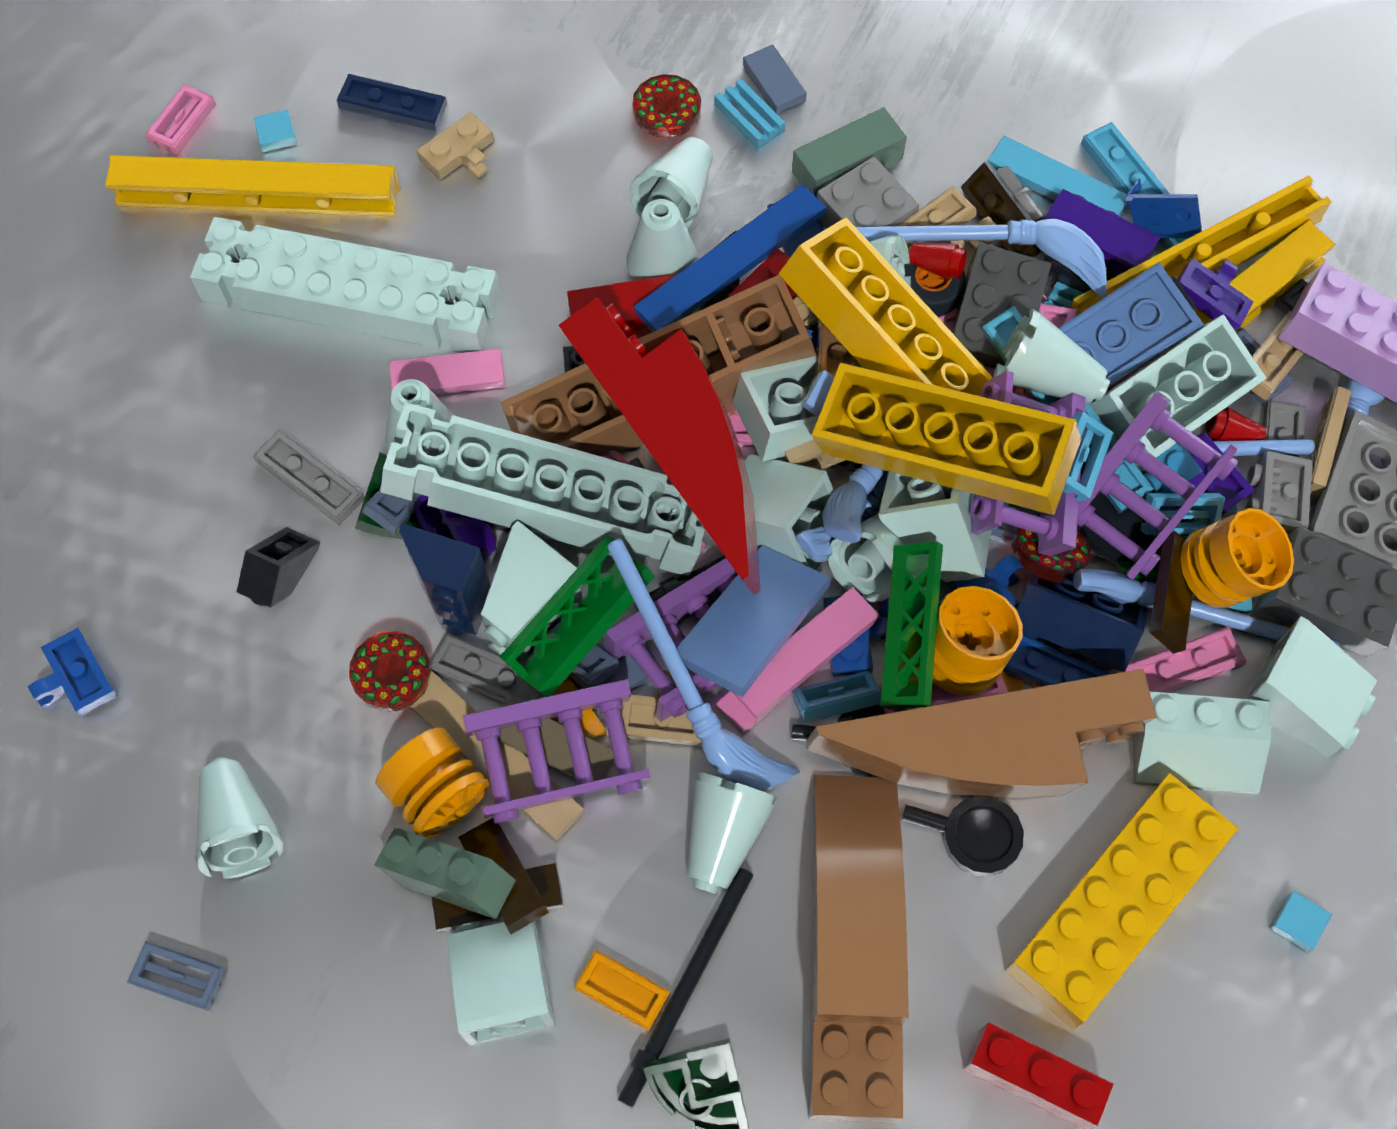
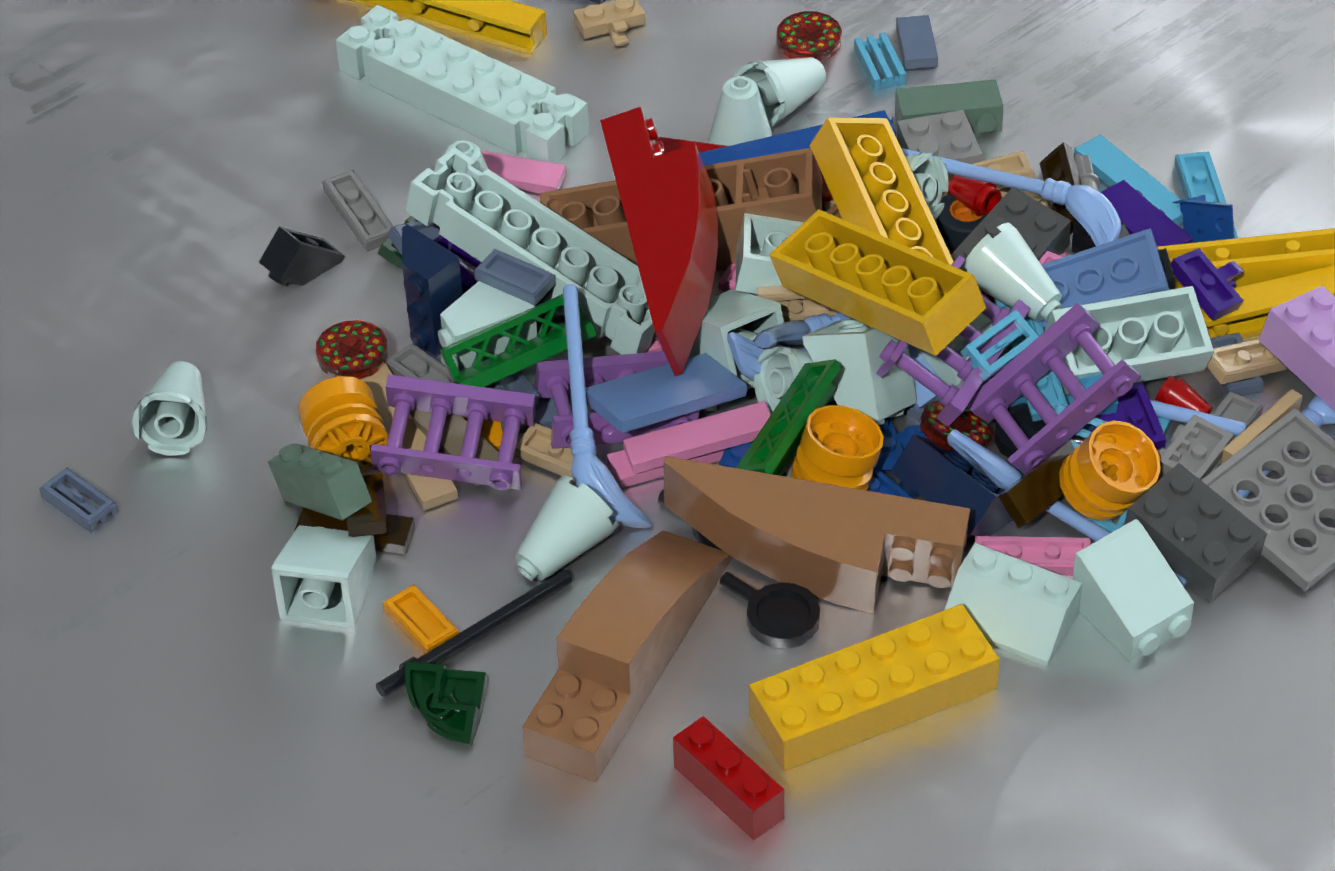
camera: 25 degrees right, 20 degrees down
blue plate [28,628,117,717] -> none
medium azure tile [1270,891,1332,952] -> none
none -> sand blue tile [474,249,555,305]

